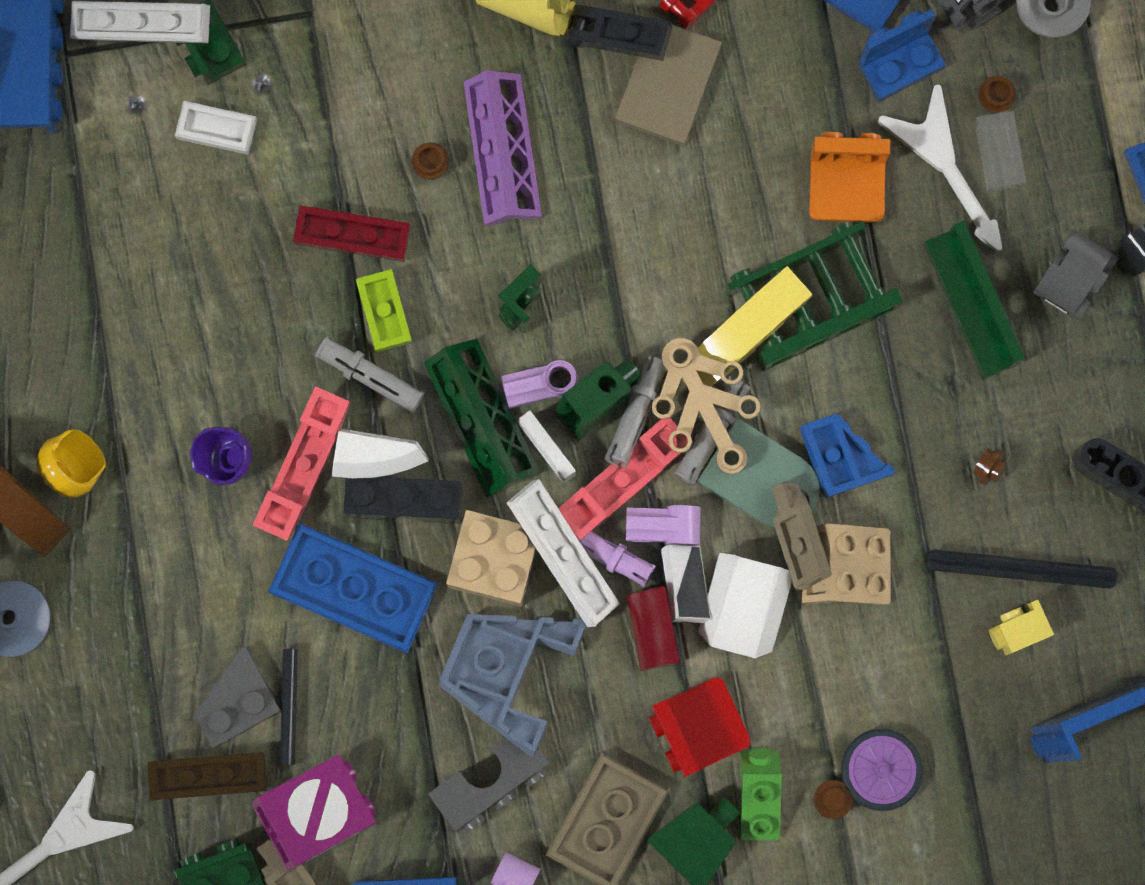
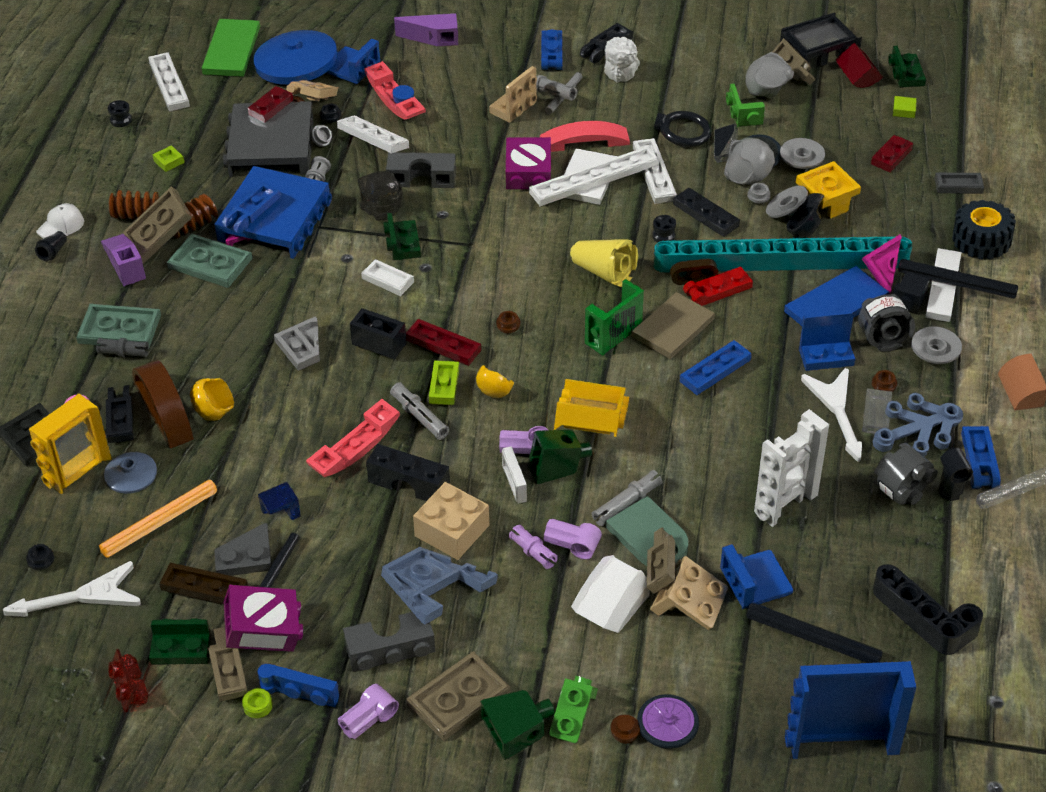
camera: 20 degrees right, 35 degrees down
white tile [70,1,210,43] -> none
dark purple hair [190,427,253,485] -> none
blue tile [268,523,439,654] -> none
white slope [332,429,429,478] -> none
dark green fence [424,338,540,498] -> none
medium lavender fence [464,70,542,225] -> none
dark green bracket [497,264,541,334] -> none
white tile [506,479,620,627] -> none
coral slope [558,418,688,541] -> none
black plate [564,5,673,61] -> none
light grey pin [605,356,668,468] -> none
dark red brick [626,586,679,672] -> none
red bracket [648,677,751,778] -> none
tan plant [652,338,760,475] -> none
tile [661,545,711,623] -> none
light yellow slope [682,266,813,388] -> none
dark green fence [725,221,903,371] -> none
blue wing [799,414,895,499] -> none
orange bracket [809,132,890,223] -> none
dark green fence [923,220,1025,380] -> none
reddish brown plate [973,448,1007,486] -> none
light yellow brick [989,600,1054,655] -> none
none -> light orange axle [99,480,217,558]
none -> clear blue panel [258,482,301,520]
none -> light grey wing [274,316,320,371]
none -> black brick [350,308,407,359]
none -> yellow hair [476,365,514,398]
none -> yellow window [554,379,629,437]
none -> green panel [585,279,644,356]
none -> blue plate [680,340,752,395]
none -> blue bracket [720,544,793,609]
none -> white fence [754,409,829,527]
none -> sand blue plant [872,393,963,457]

